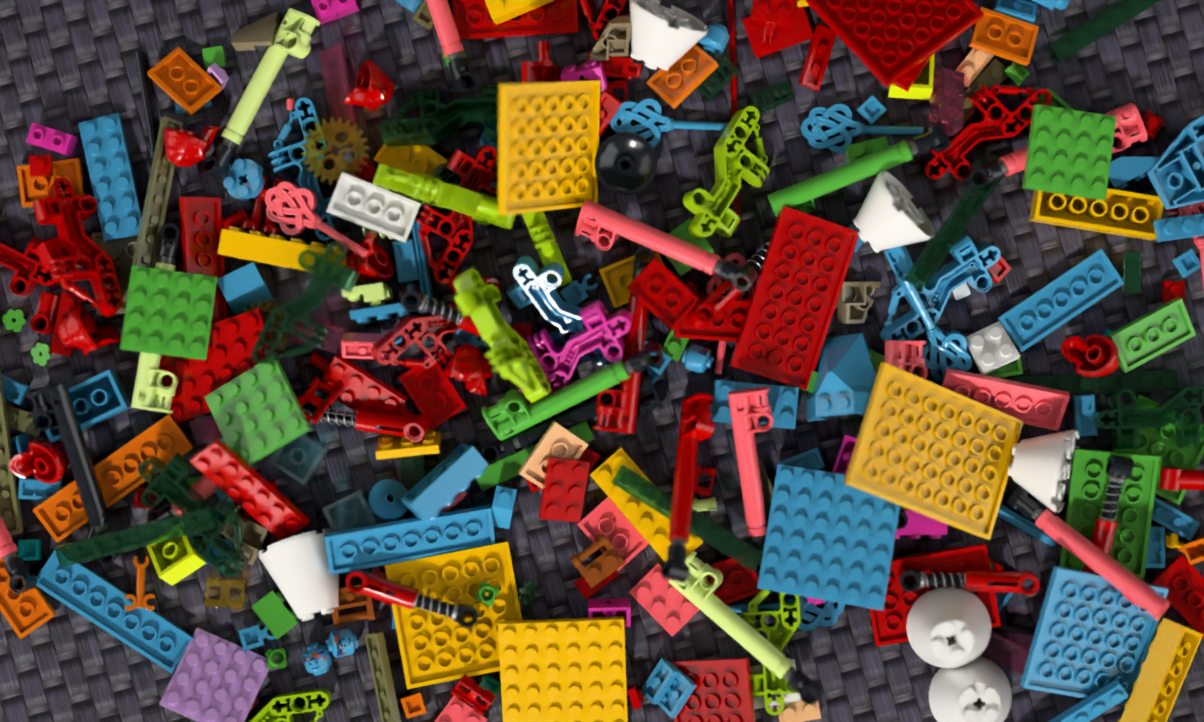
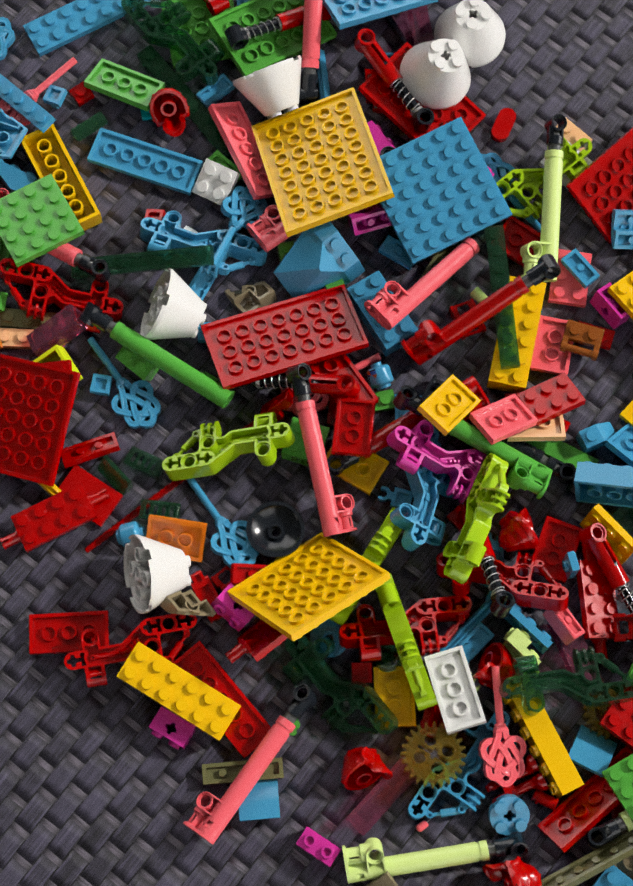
camera: 130 degrees left, 15 degrees down
none -> slope [98,455,133,495]
none -> red hinge [260,388,294,422]
none -> red plate [352,662,372,683]
none -> yellow plate [417,374,481,436]
none -> coral plate [468,394,538,445]
none -> red tile [491,108,516,142]
none -> dark azure plate [560,248,600,289]
none -> dark azure plate [562,551,580,579]

